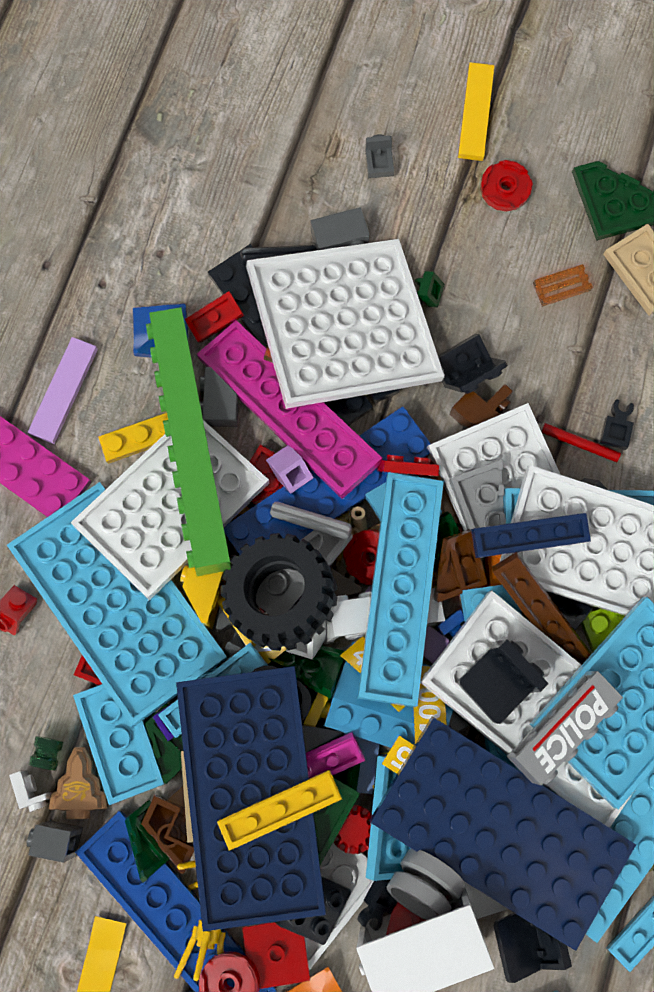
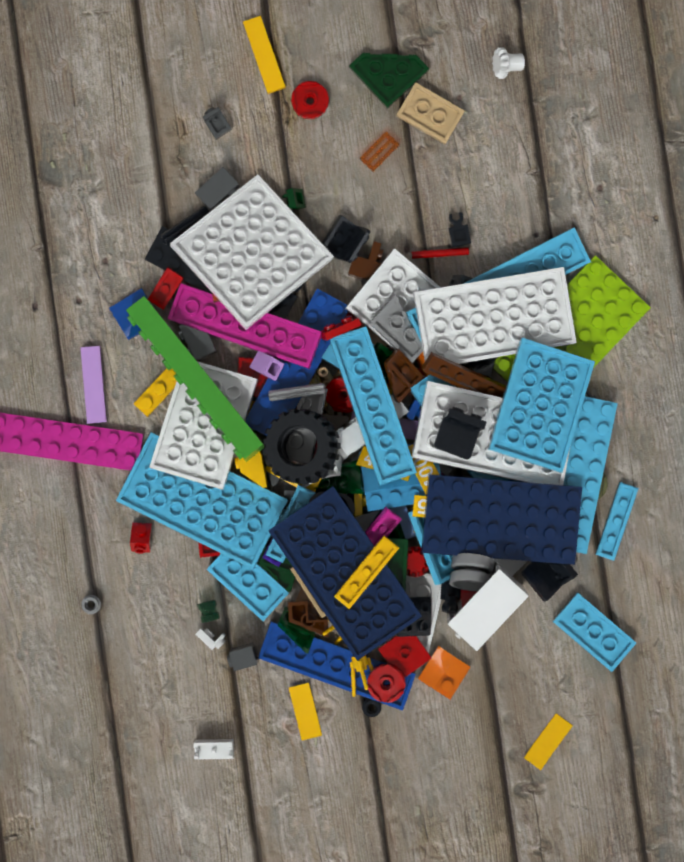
camera: 30 degrees left, 10 degrees up
medium nougat rock [49,747,108,819] -> none
dark blue plate [471,513,591,558] -> none
light grey brick [507,671,623,786] -> none

